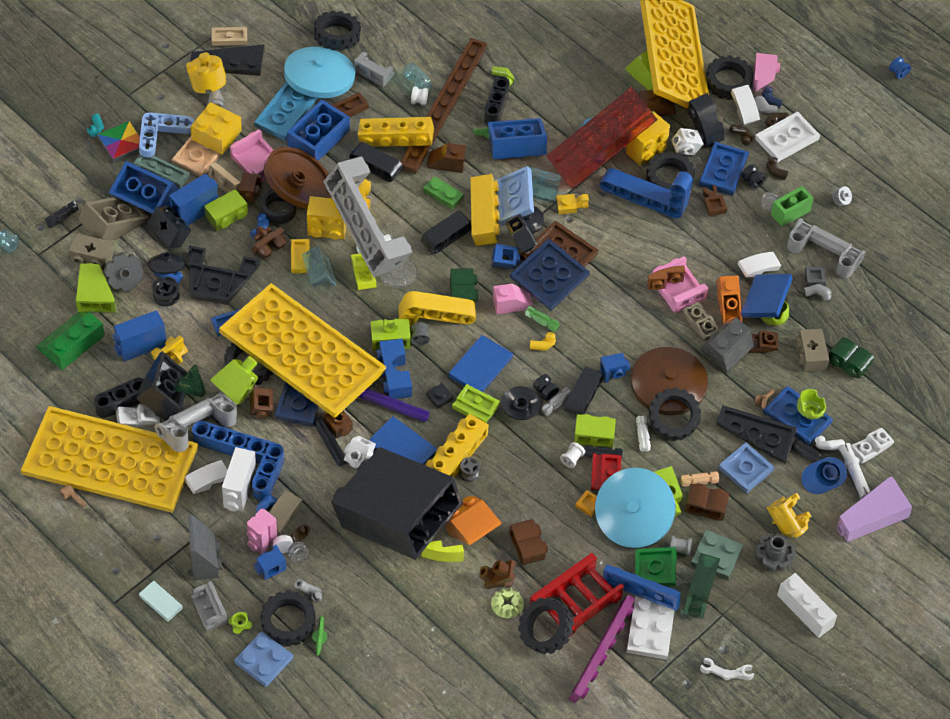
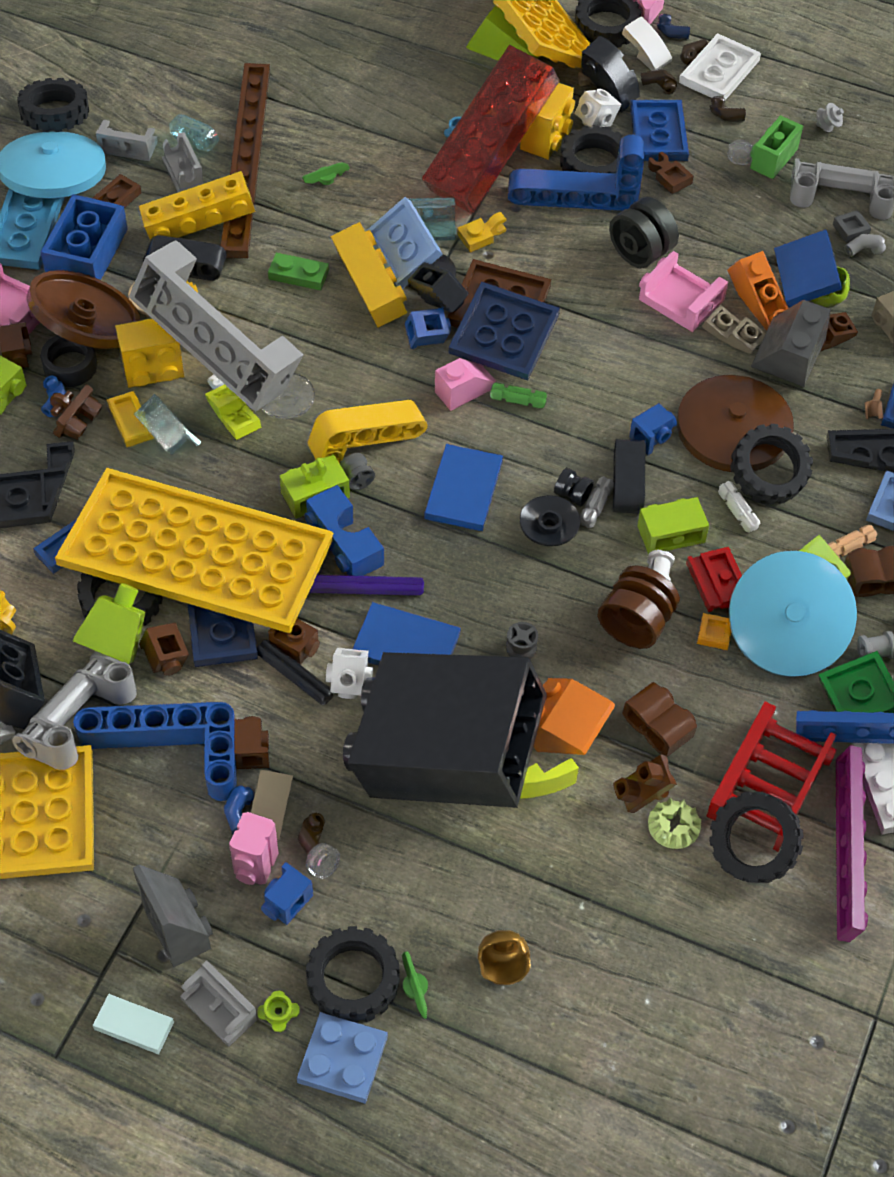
camera: 20 degrees left, 0 degrees up
clear green tile [174,364,206,397] -> none
white slope [185,460,228,494] -> none
white brick [222,447,256,512] -> none
white tile [273,535,294,553] -> none
light grey arm [294,579,323,602] -> none
white wheel [411,86,428,106] -> none
black beam [421,211,472,254] -> none
yellow brick [425,414,489,477] -> none
black plate [426,383,453,409] -> none
reddish brown slope [427,143,466,173] -> none
dark green brick [450,268,478,303] -> none
lime plate [452,384,500,424] -> none
black beam [484,76,510,125] -> none
blue slope [488,118,547,160] -> none
lime arm [492,66,514,87] -> none
yellow arm [530,332,556,351] -> none
black axle [584,445,623,459] -> none
dark orange slope [647,265,685,290] -> none
white slope [738,252,781,277] -> none
black wheel [741,164,767,189] -> none
light grey arm [754,95,778,114] -> none
none -> light grey hinge [162,132,204,193]
none -> reddish brown brick [234,716,270,769]
none -> pearl gold hair [477,930,530,985]
none -> reddish brown wheel [597,565,680,649]
none -> pearl dark grey wheel [609,197,679,269]

